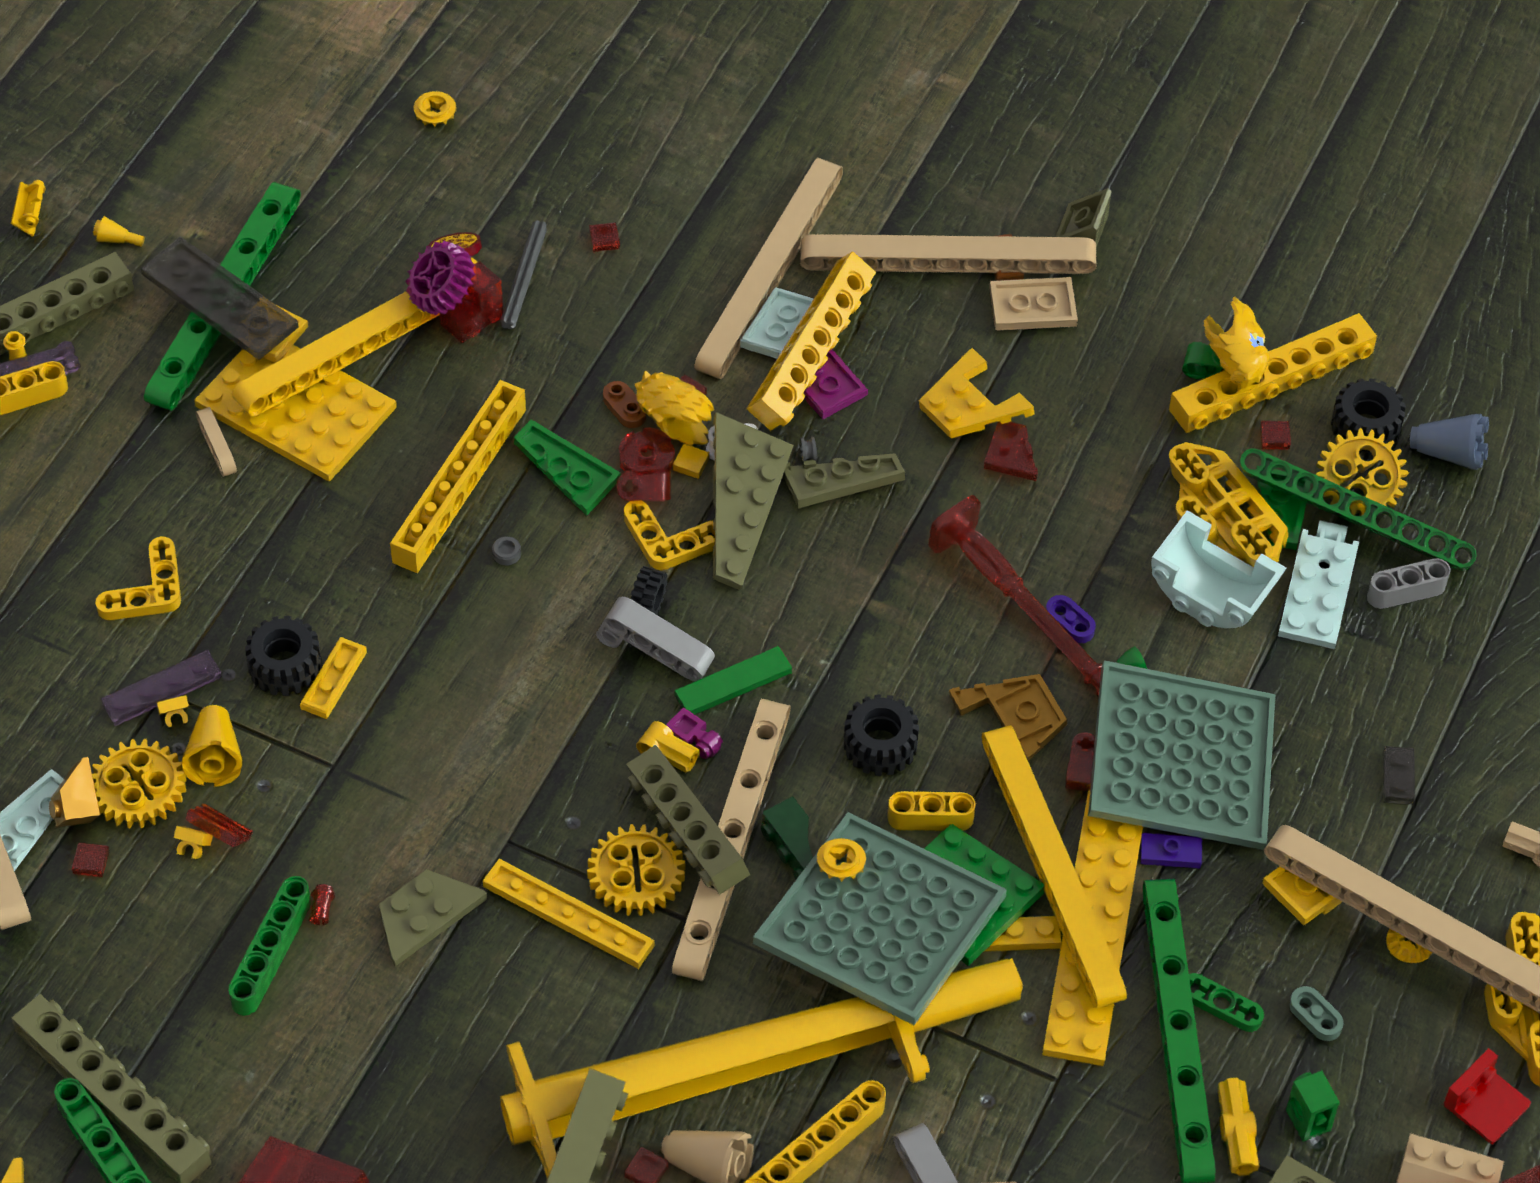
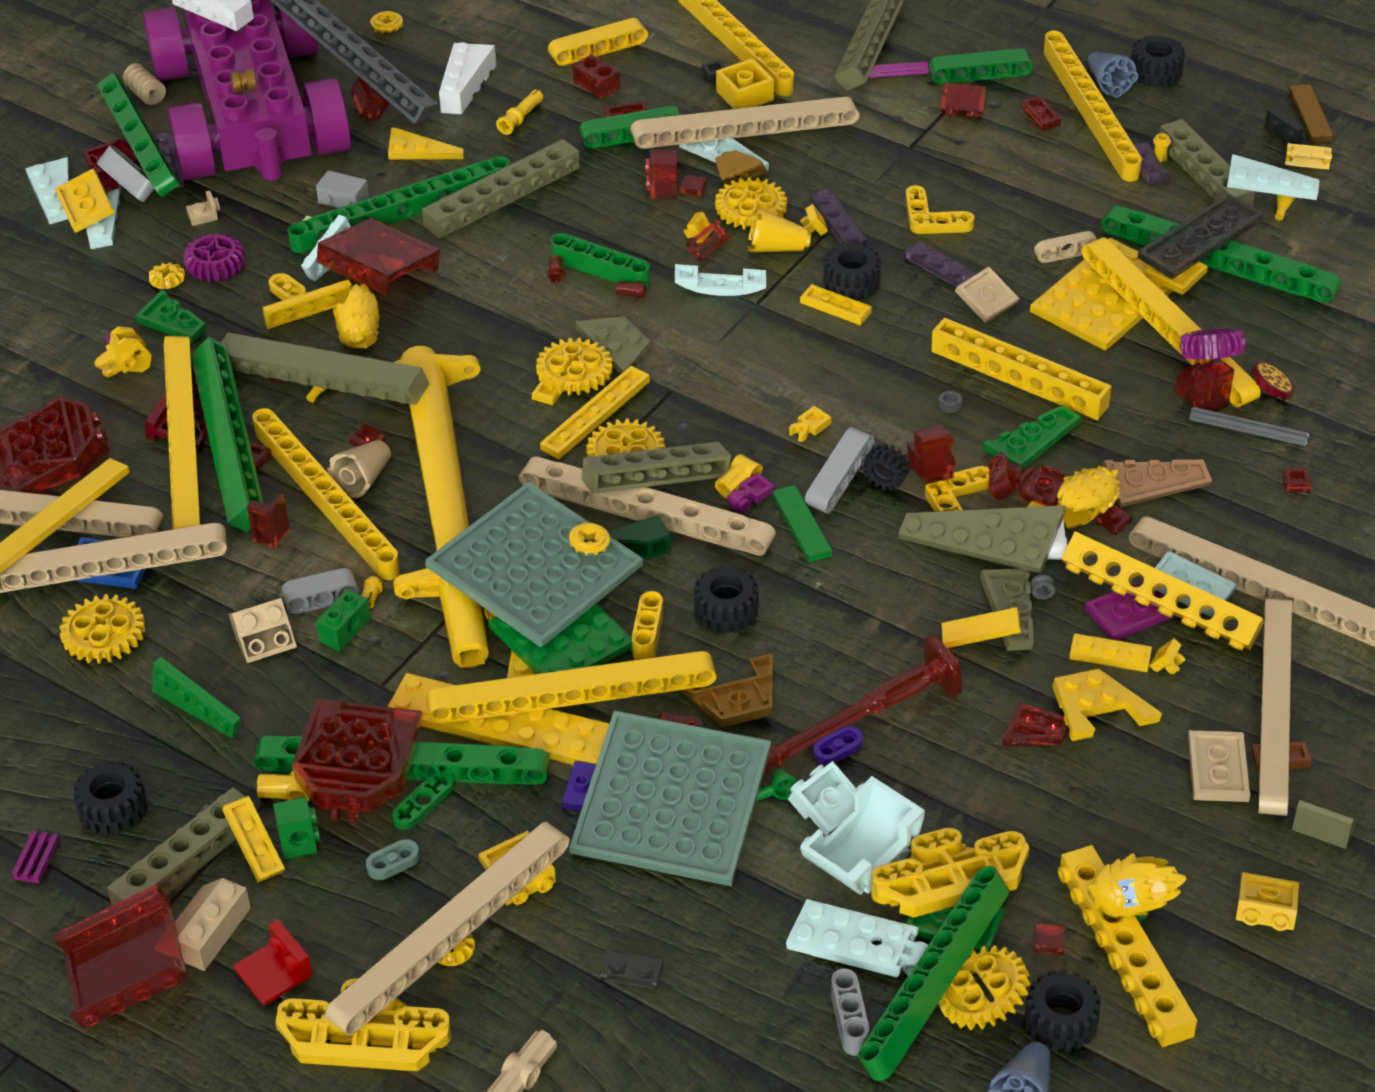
camera: 100 degrees right, 10 degrees down
none -> yellow plate [222,796,285,882]
none -> clear red hinge [292,699,423,823]
none -> green brick [316,589,371,652]
none -> yellow pin [361,576,383,609]
none -> yellow tile [532,380,563,405]
none -> yellow gear [536,338,612,395]
none -> clear red pin [547,255,565,283]
none -> clear red brick [645,150,678,199]
none -> light aqua slope [675,264,766,296]
none -> light aqua plate [788,761,856,836]
none -> yellow plate [789,406,832,442]
none -> clear purple plate [905,241,977,288]
none -> clear red brick [907,424,956,484]
none -> yellow tile [941,607,1021,649]
none -> tan plate [955,267,1020,323]
none -> yellow plate [1069,633,1152,673]
none -> medium nougat wing [1102,460,1212,508]
none -> yellow tile [1149,638,1185,674]
none -> light aqua wing [1227,154,1320,200]
none -> yellow plate [1236,872,1299,931]

